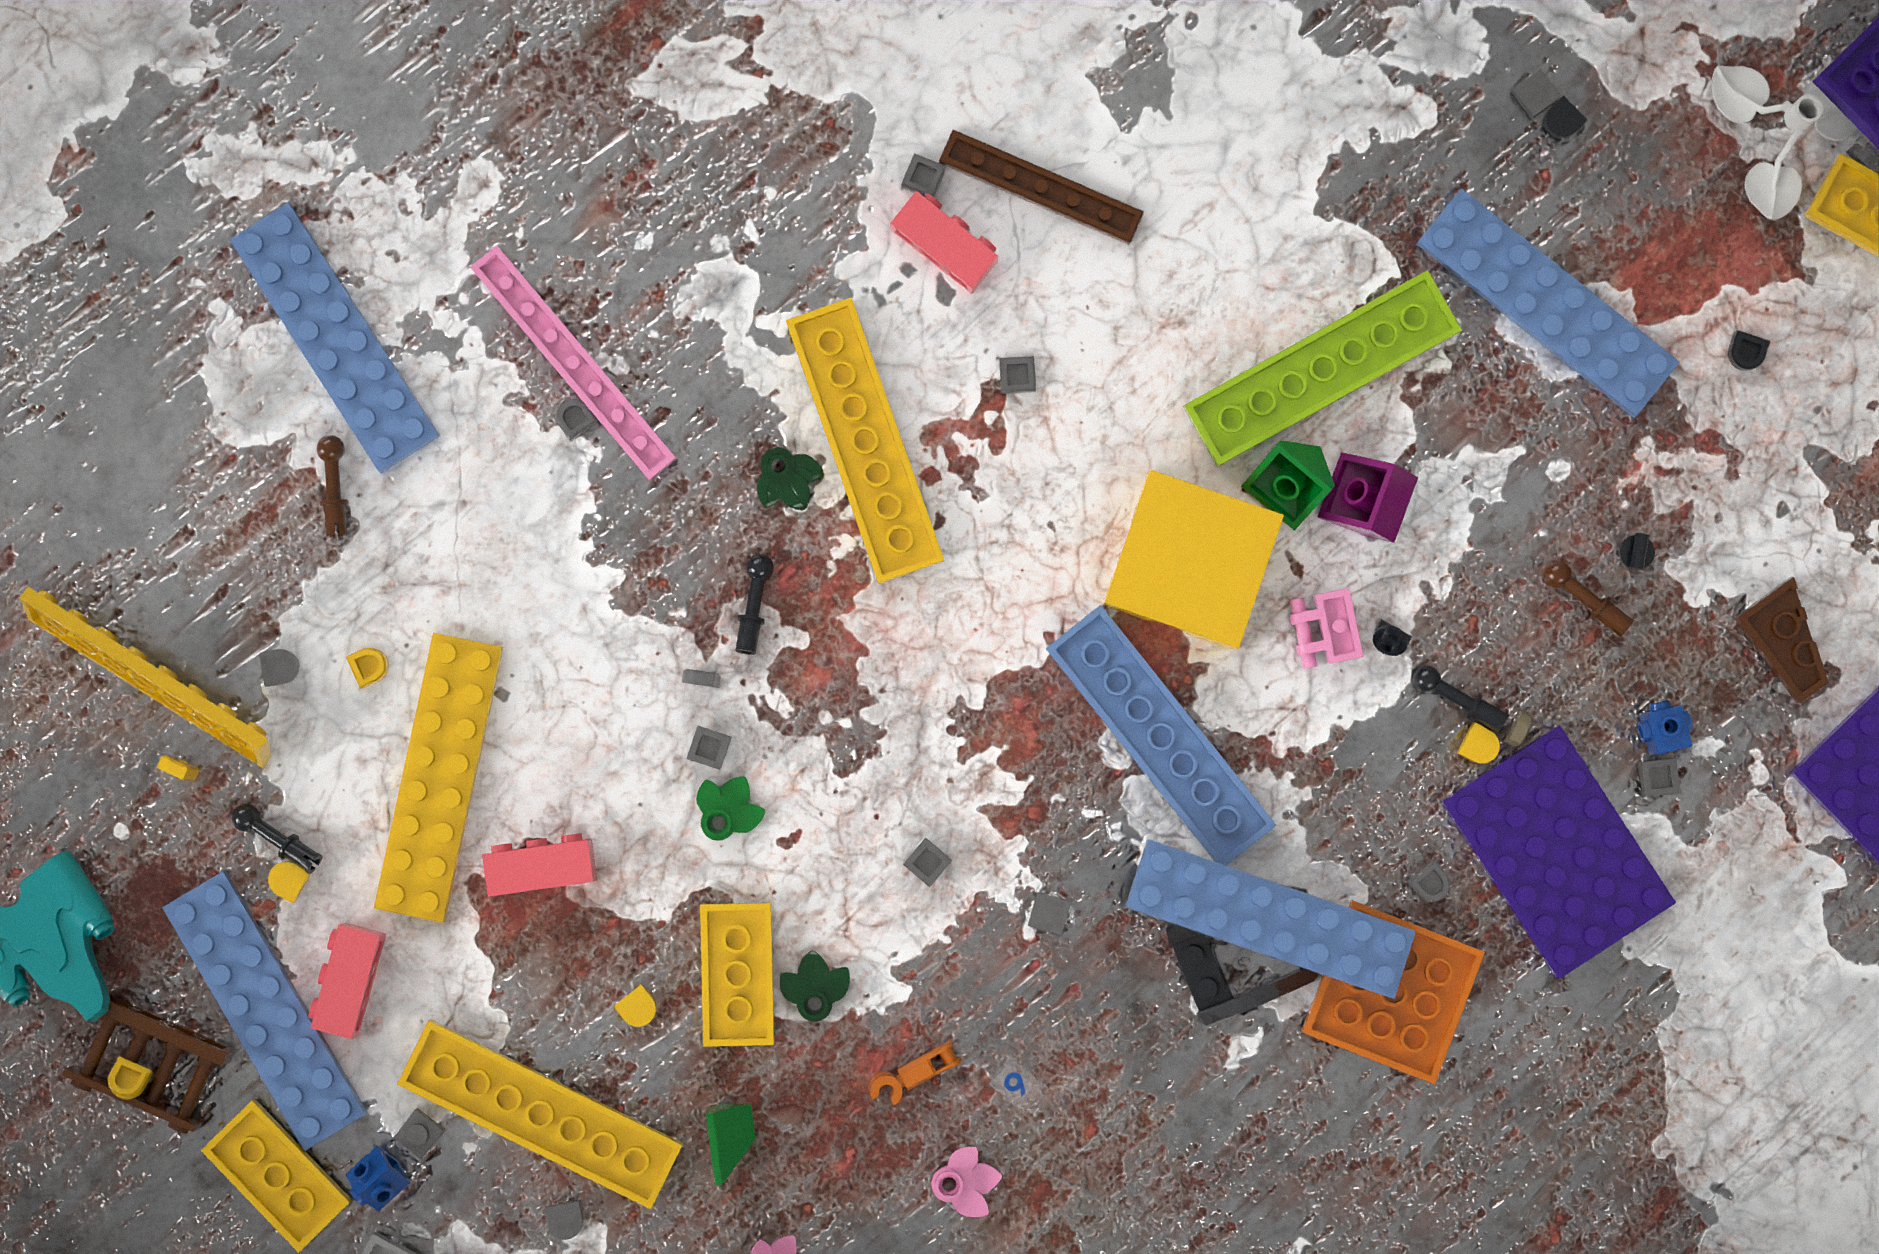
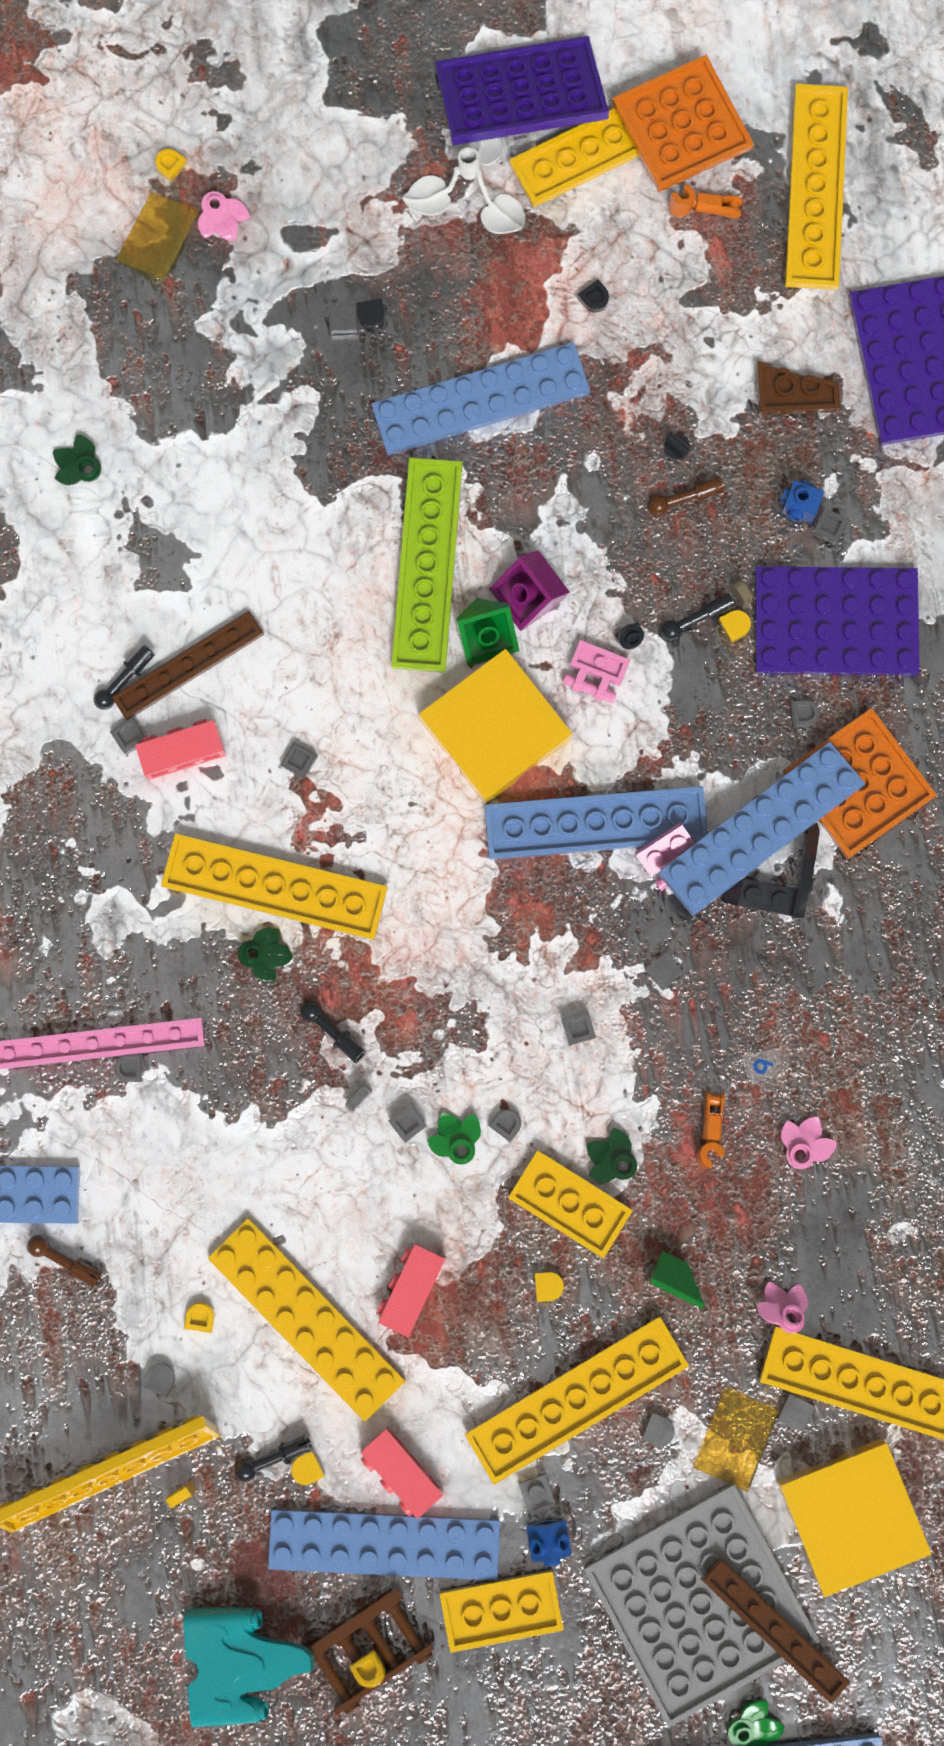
camera: 55 degrees left, 5 degrees down
none -> black pin [93,644,155,710]
none -> flat silver tile [488,1109,522,1142]
none -> bright pink plate [635,822,696,891]

